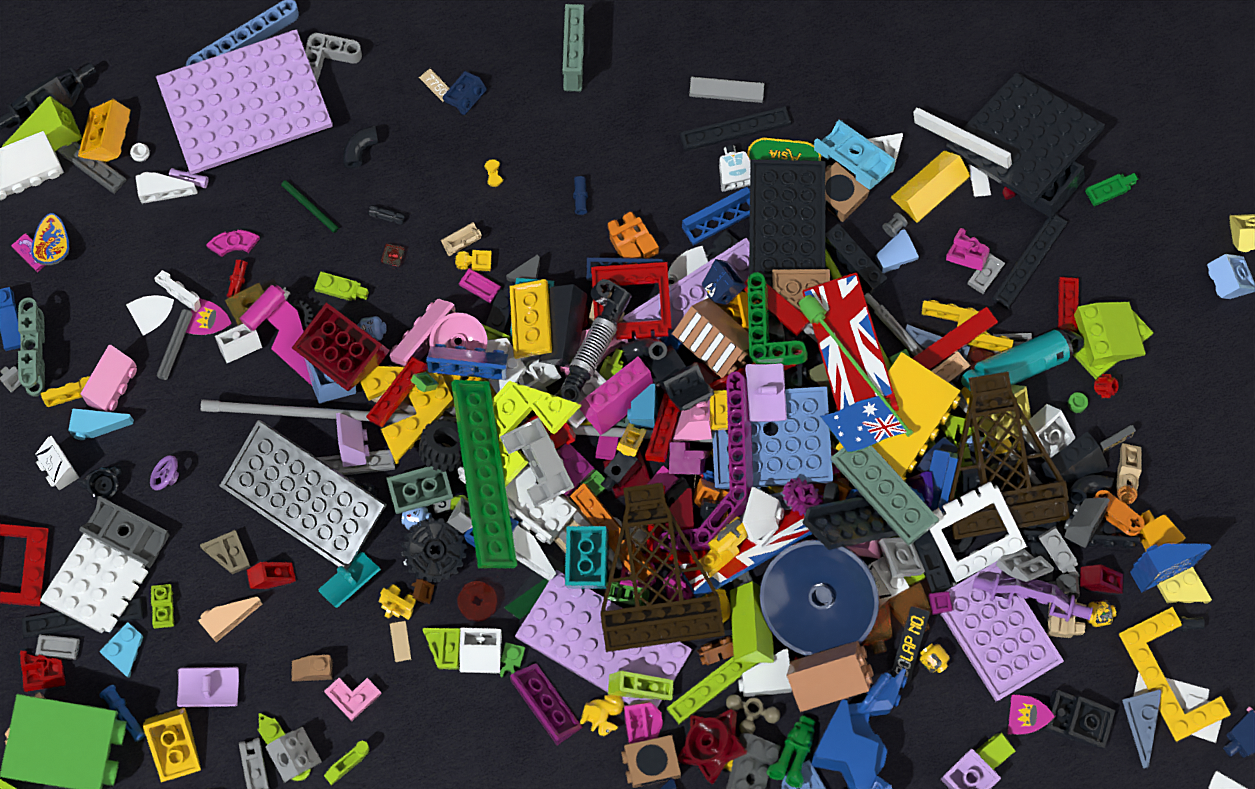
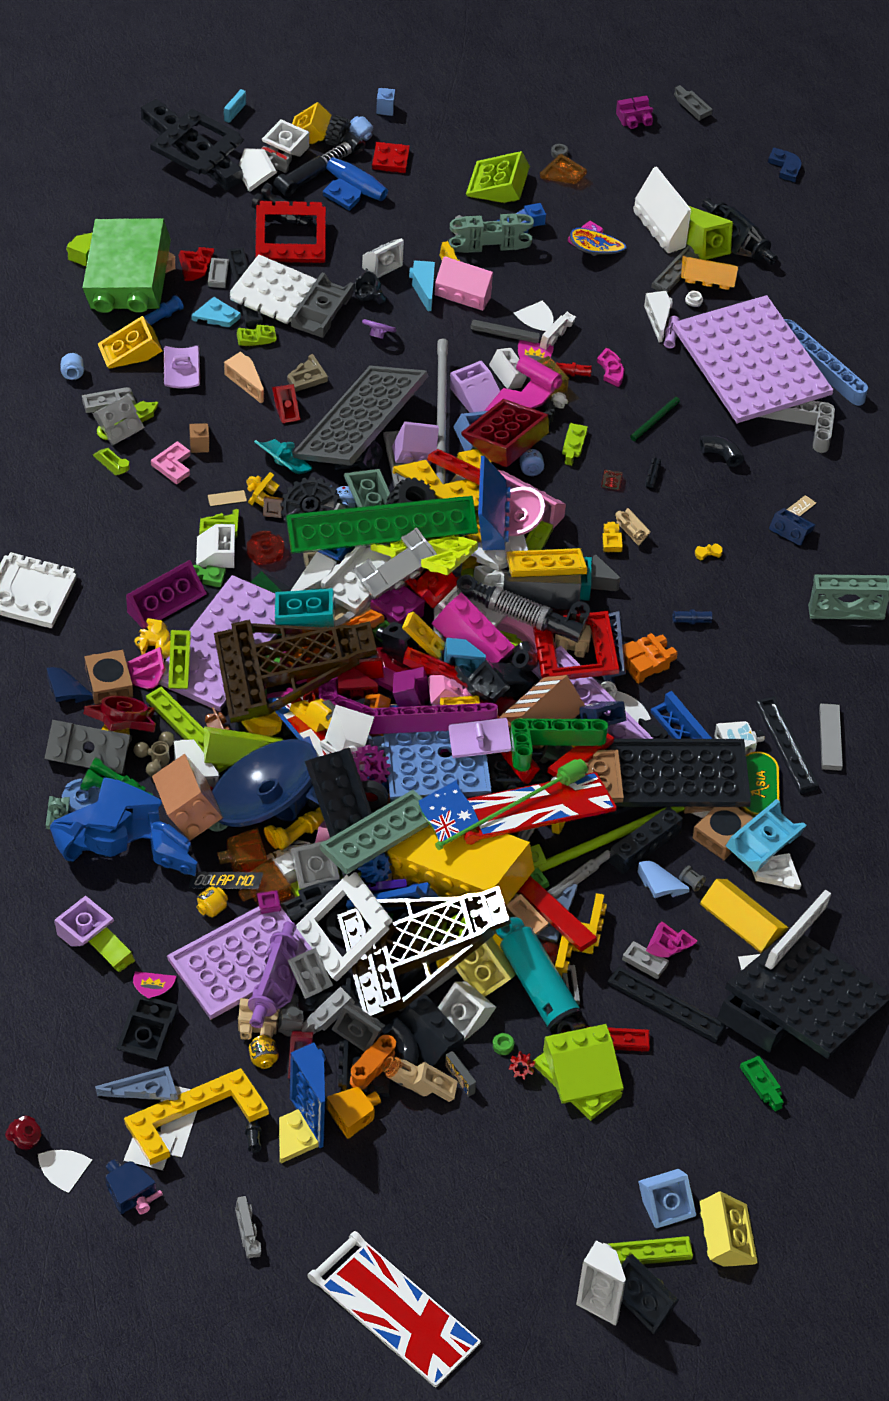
camera: 85 degrees right, 20 degrees down
bright green plate [411,372,439,392] -> none
dark pink tile [459,268,501,303] -> none
none -> lavender slope [450,361,500,413]

